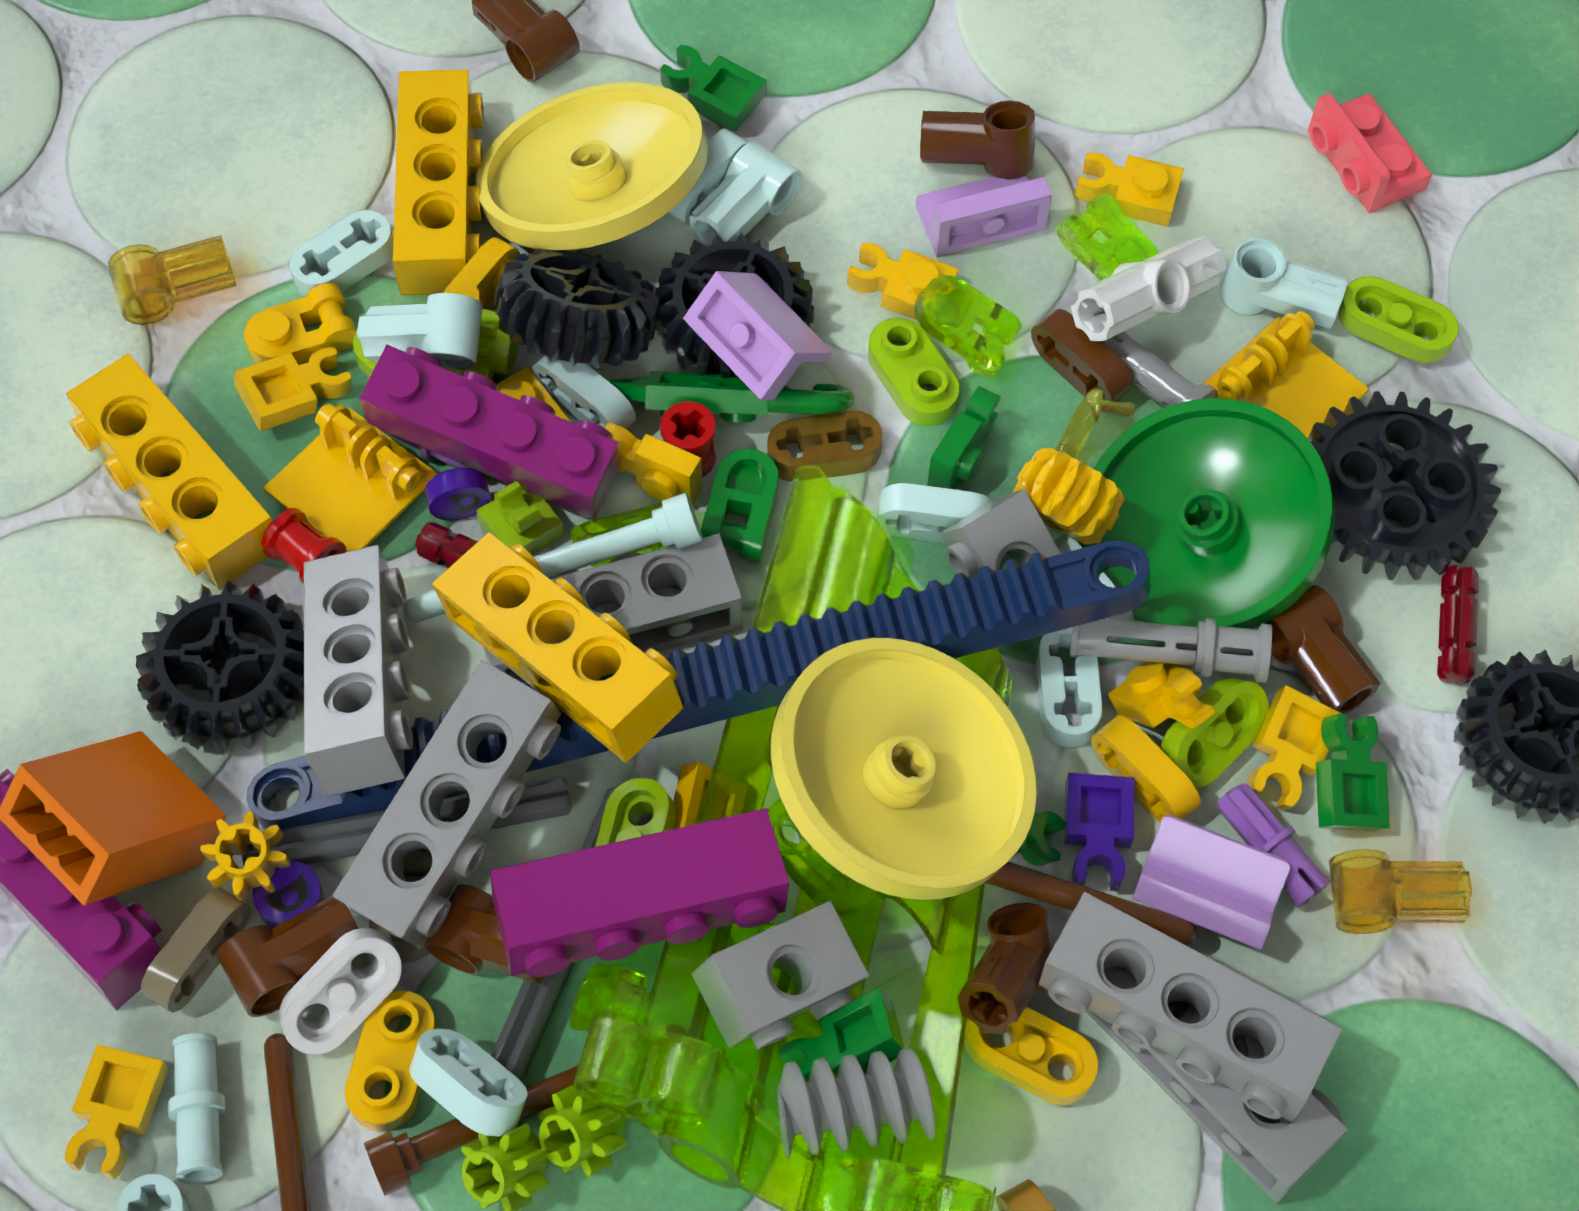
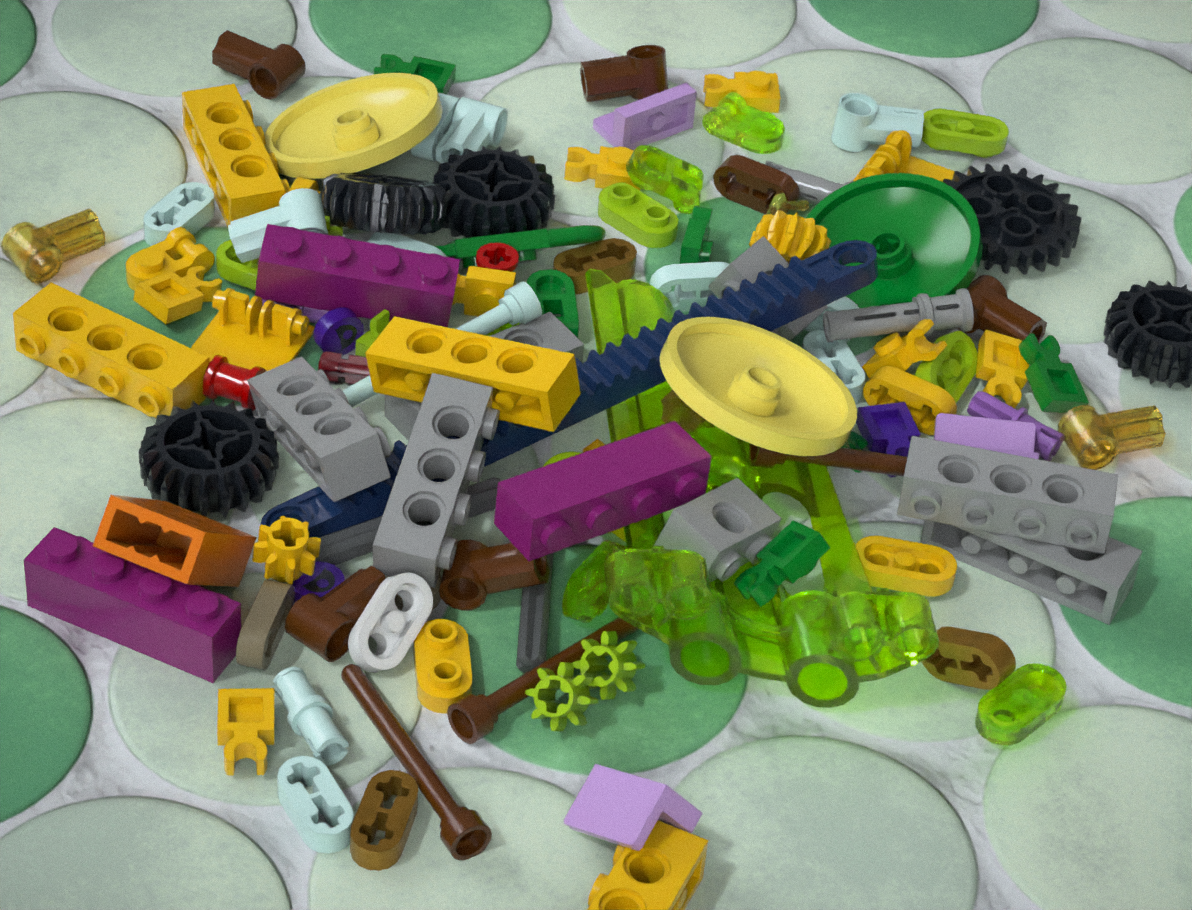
camera: 20 degrees left, 20 degrees down
light aqua beam [409,1029,528,1137] -> none
lavender panel [683,271,832,400] -> none
light grey piece [777,1048,935,1158] -> none
reddish brown piece [958,902,1054,1034] -> none
white piece [1071,236,1227,341] -> none
coral bracket [1308,93,1432,213] -> none
dark red axle [1437,565,1479,685] -> none

